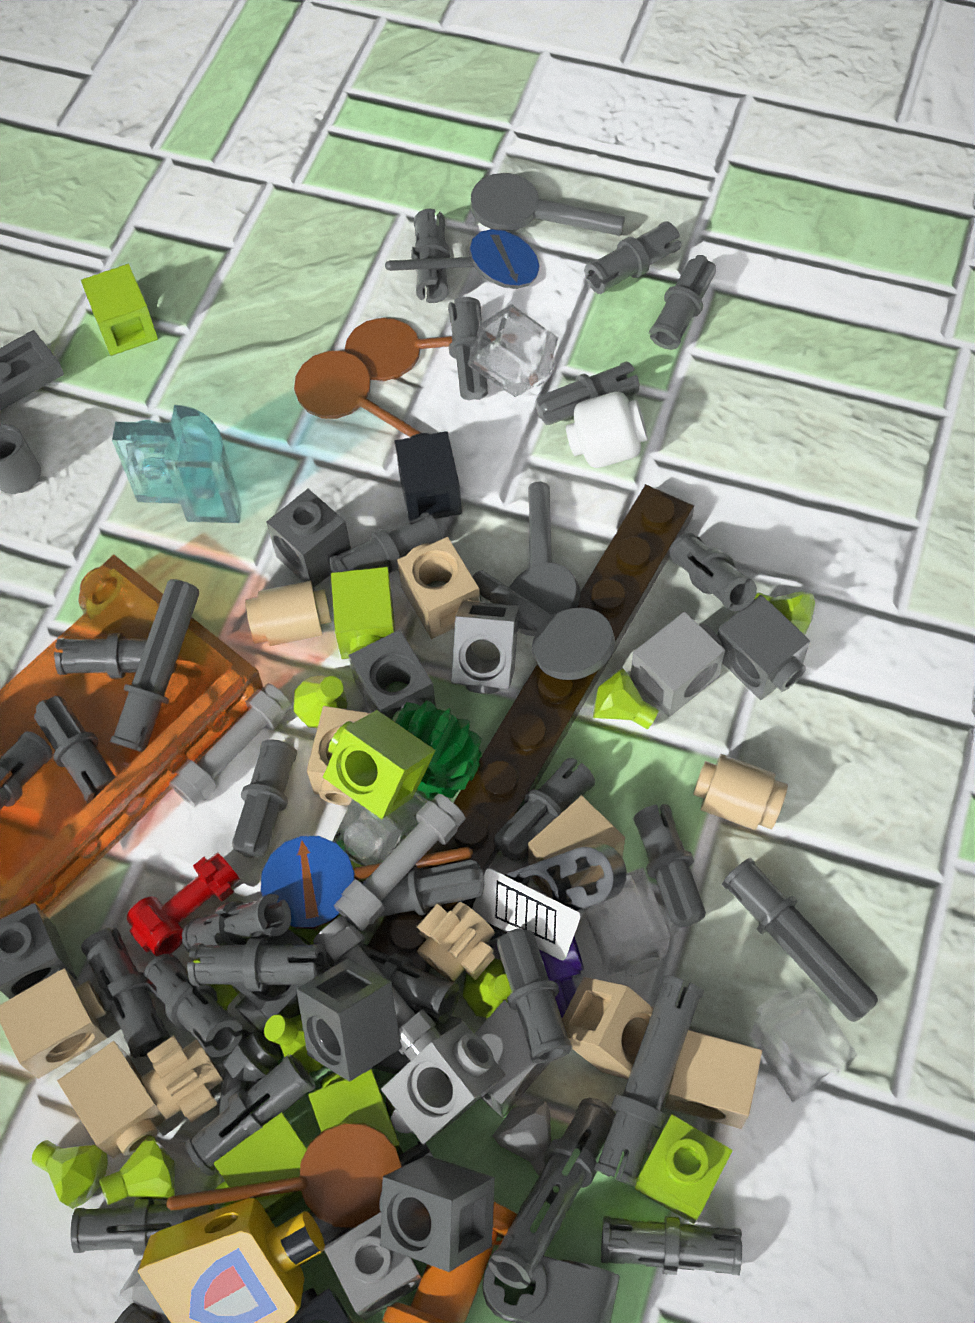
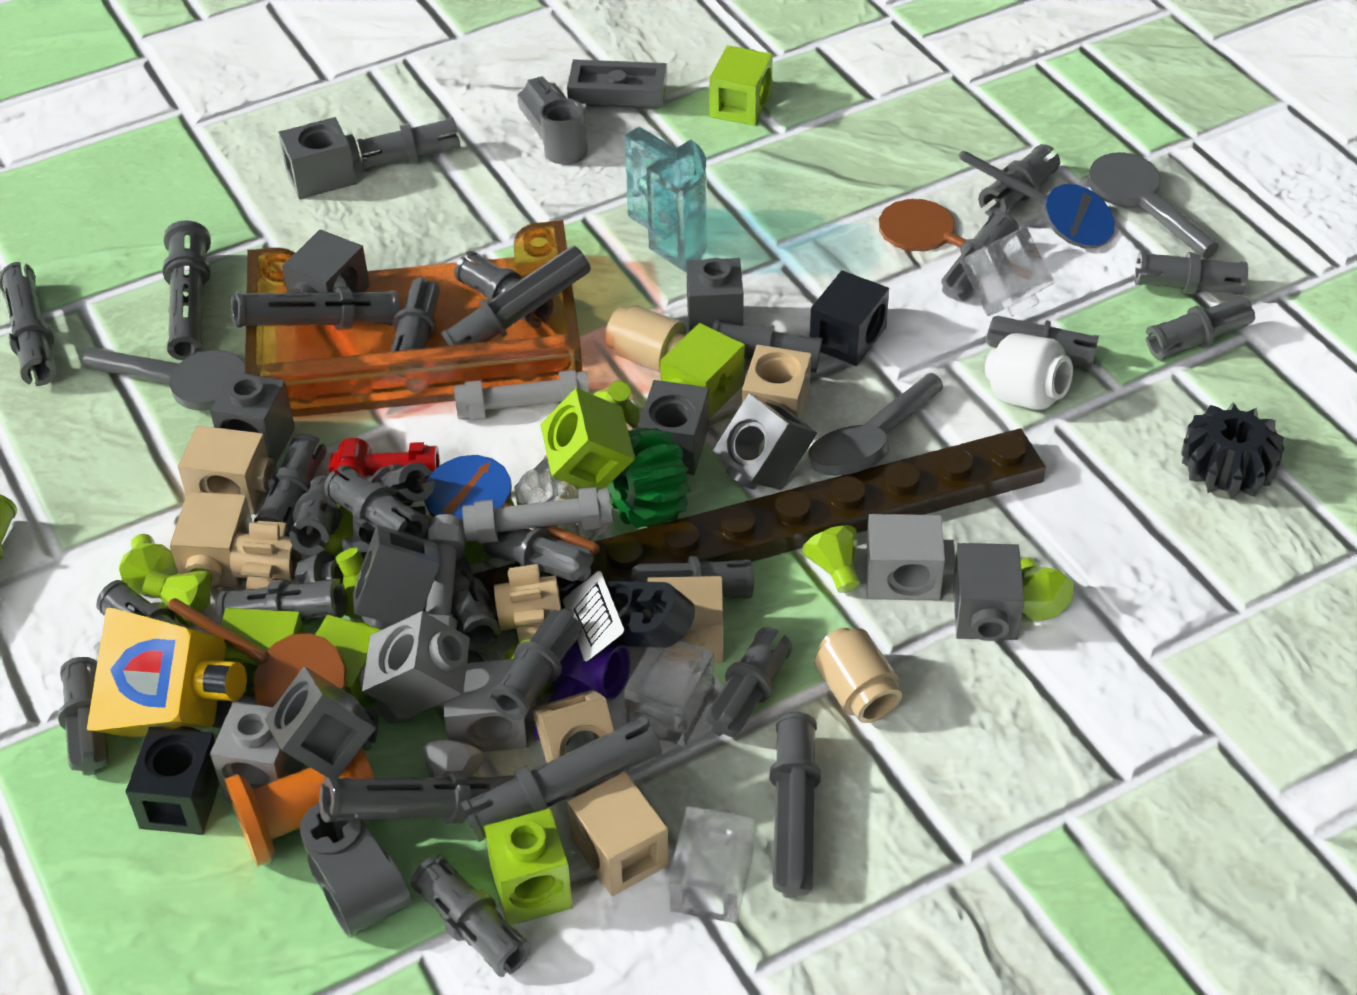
camera: 40 degrees right, 15 degrees down
dark grey axle [232,739,297,858] -> none
dark orange piece [294,351,422,437] -> none
dark grey piece [472,570,615,680] -> none
dark grey pin [670,533,757,612] -> none
none -> black gear [1181,402,1284,500]

